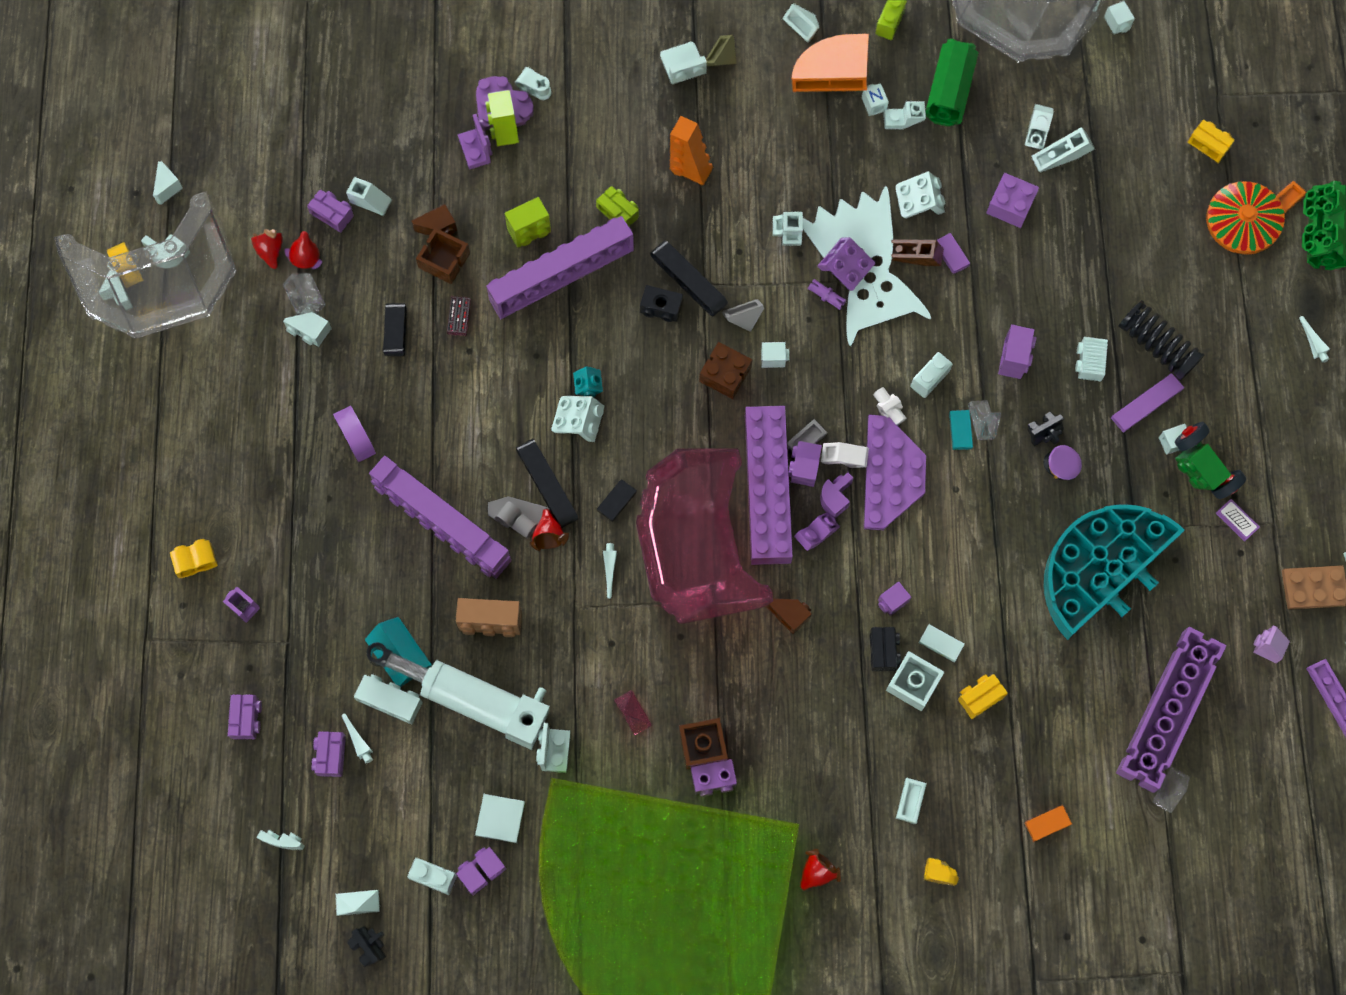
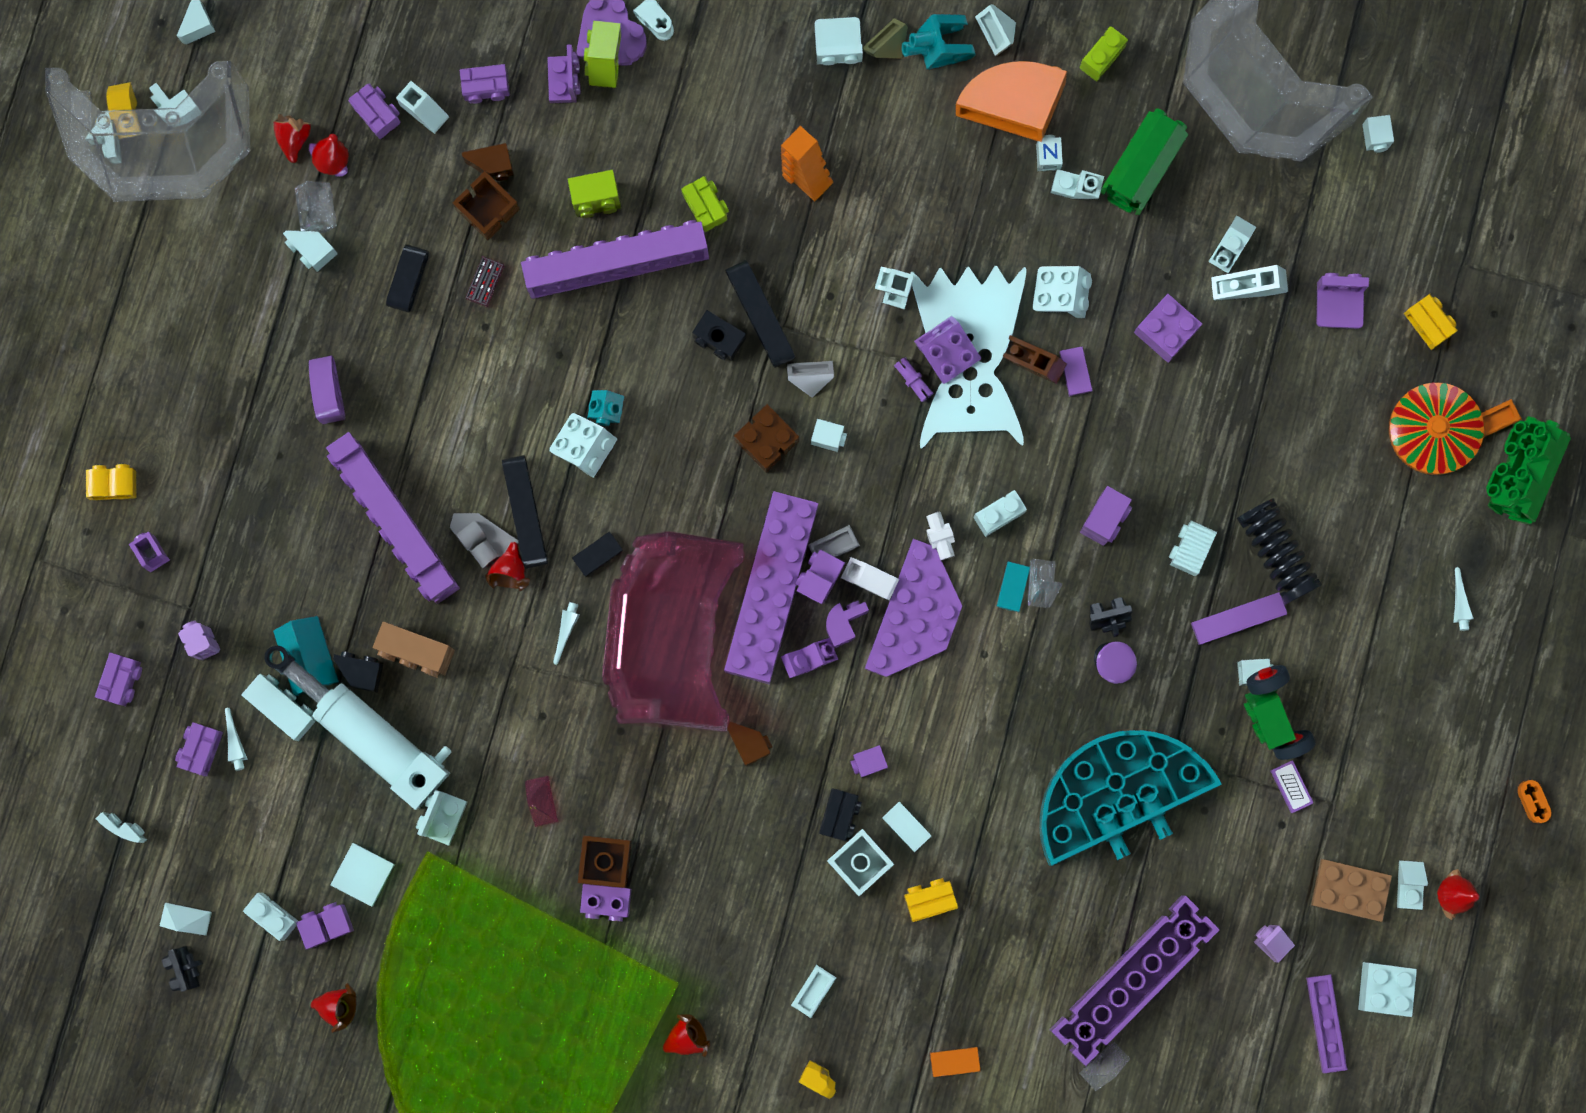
camera: 20 degrees right, 10 degrees up
none -> lavender brick [178,621,220,660]
none -> hat [311,983,357,1033]
none -> black slope [333,651,383,693]
none -> medium lavender brick [460,64,510,104]
none -> teal piece [902,14,976,69]
none -> medium lavender bracket [1317,273,1369,329]

